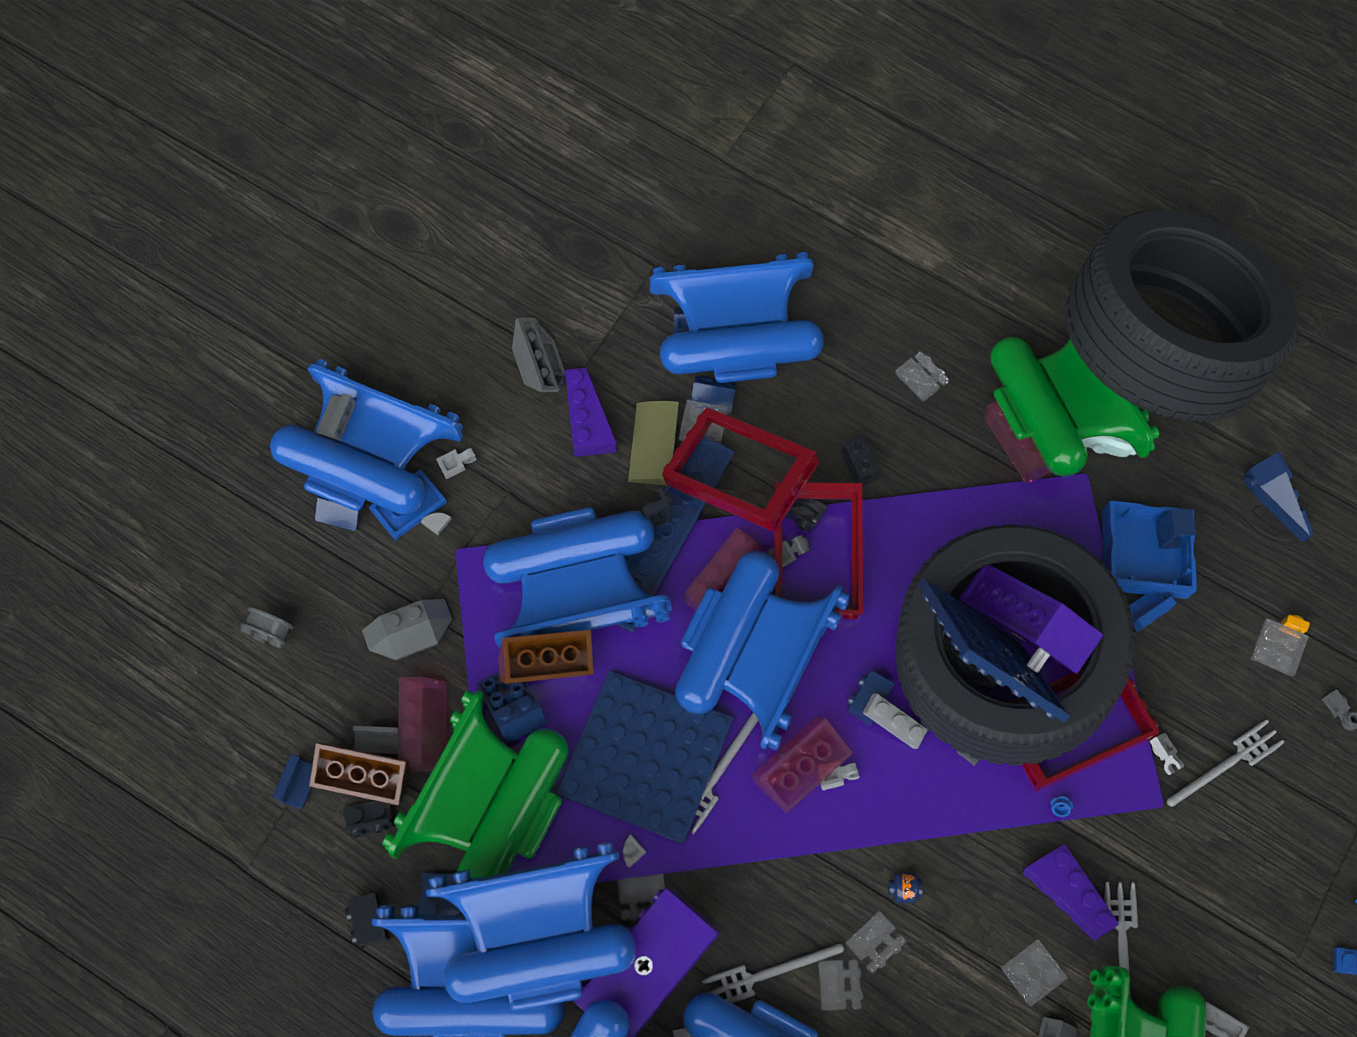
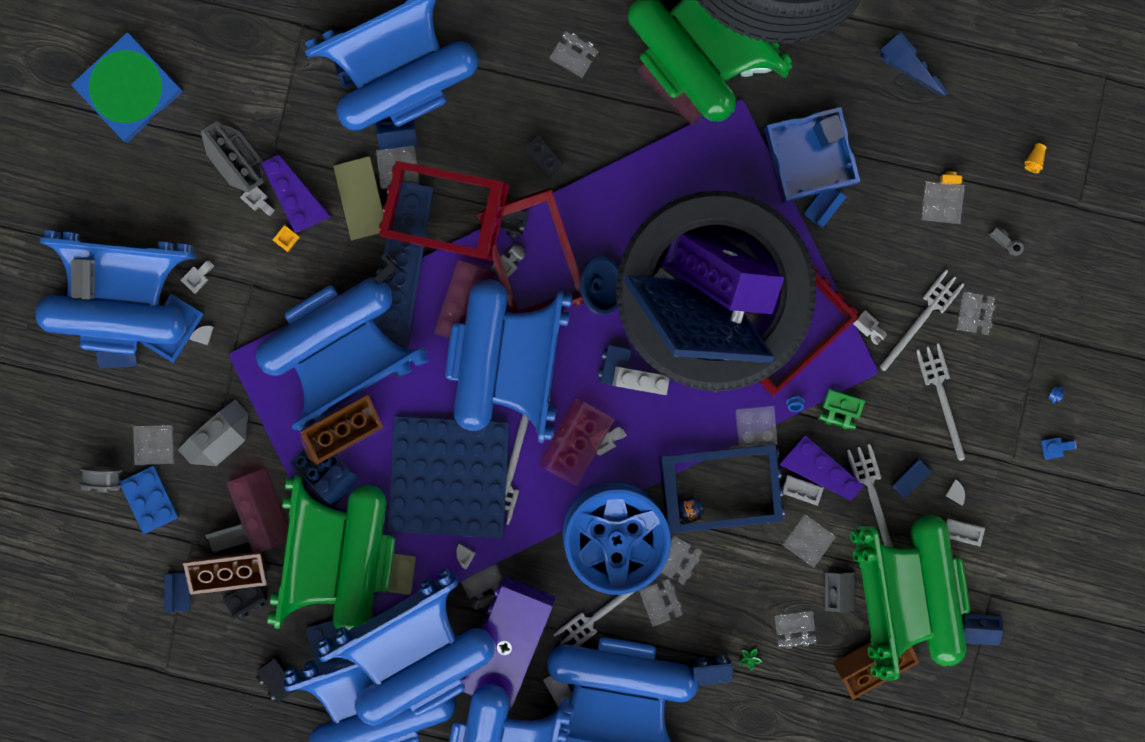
camera: 20 degrees left, 20 degrees up
none -> green tile [71,32,183,143]
none -> blue plate [119,466,179,534]
none -> clear plate [133,425,174,465]
none -> light grey plate [240,187,275,216]
none -> light orange plate [273,225,300,252]
none -> olive plate [388,553,416,595]
none -> blue wheel [562,482,671,595]
none -> dark blue dish [580,256,619,314]
none -> dark blue window [659,444,785,534]
none -> clear plate [735,406,778,448]
none -> light grey plate [783,475,824,506]
none -> green plate [818,389,865,430]
none -> dark blue panel [890,458,931,499]
none -> light grey piece [916,343,965,461]
none -> light grey tile [945,479,965,506]
none -> clear plate [956,292,996,335]

